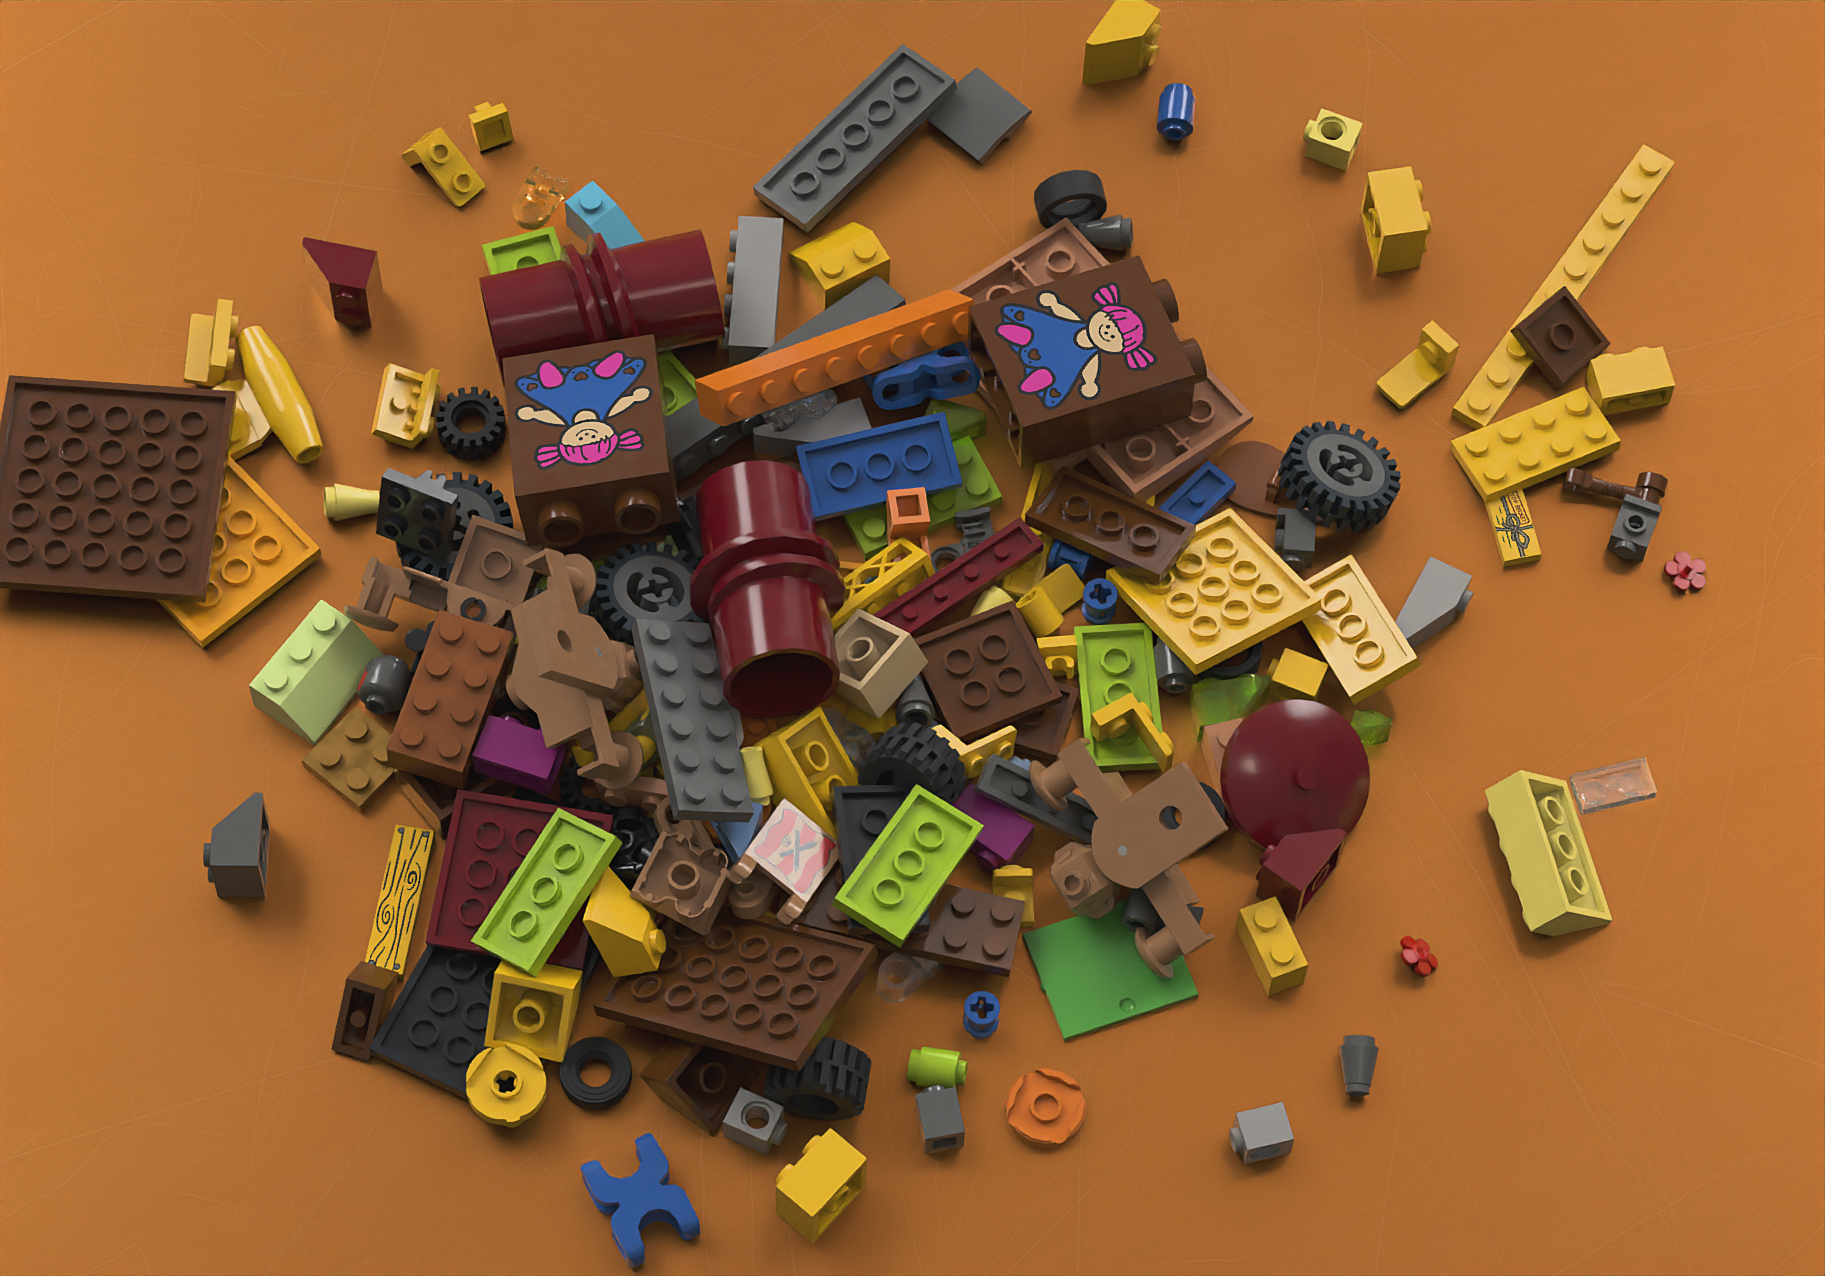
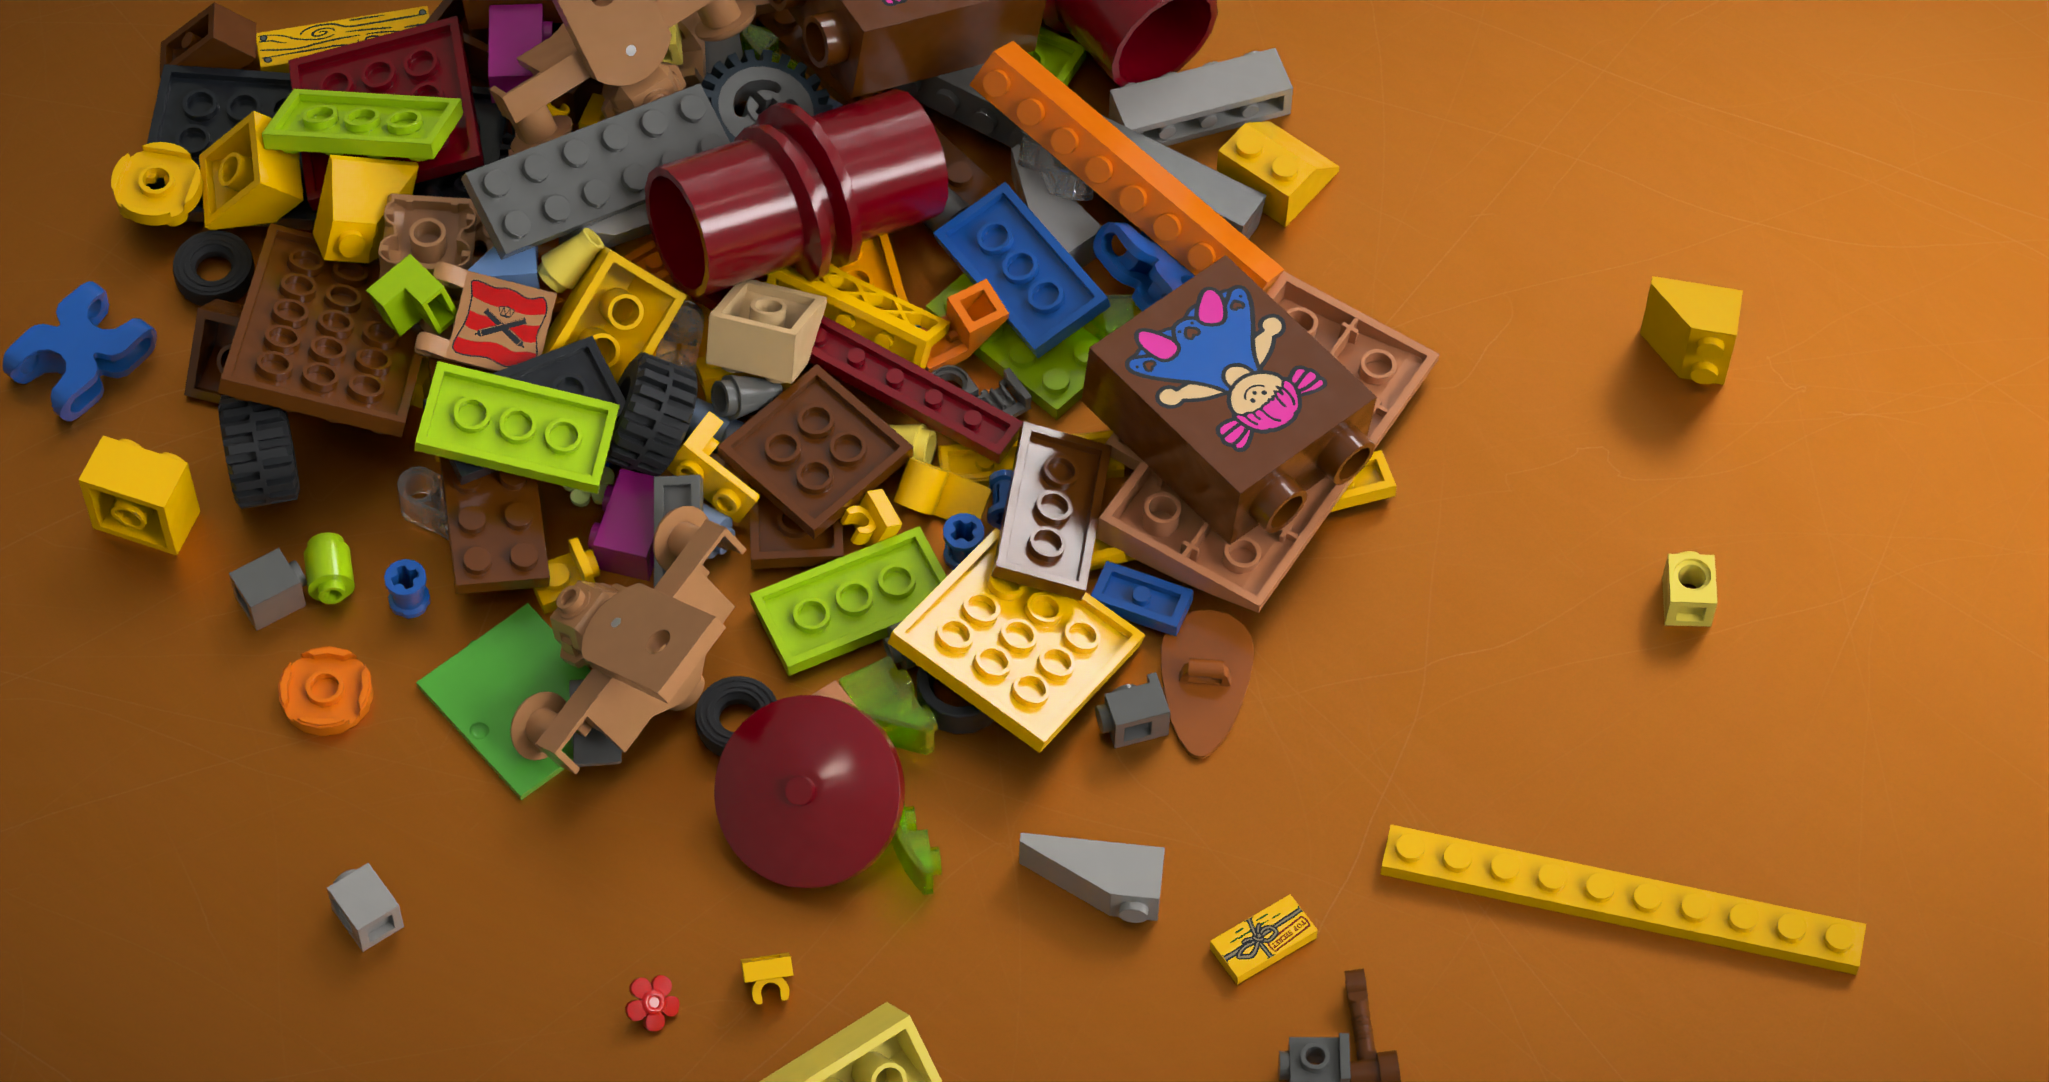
camera: 70 degrees right, 5 degrees down
light grey brick [723,1088,788,1155] -> none
dark grey plate [753,44,957,233] -> none
dark grey slope [926,67,1032,164] -> none
black tyre [1034,170,1107,230] -> none
dark grey cone [1079,214,1133,251] -> none
yellow bracket [1090,692,1175,772] -> none
blue brick [1157,83,1196,140] -> none
yellow brick [1236,896,1308,996] -> none
dark red slope [1255,828,1347,922] -> none
yellow brick [1265,648,1329,702] -> none
black wheel [1278,421,1401,532] -> none
yellow plate [1301,554,1421,705] -> none
dark grey cone [1339,1035,1379,1096] -> none
yellow brick [1360,166,1431,274] -> none
yellow bracket [1376,320,1459,409] -> none
yellow plate [1450,387,1621,504] -> none
reddish brown tile [1510,286,1611,389] -> none
yellow brick [1585,346,1675,415] -> none
none -> lime piece [366,254,457,336]
none -> yellow tile [740,952,794,1004]

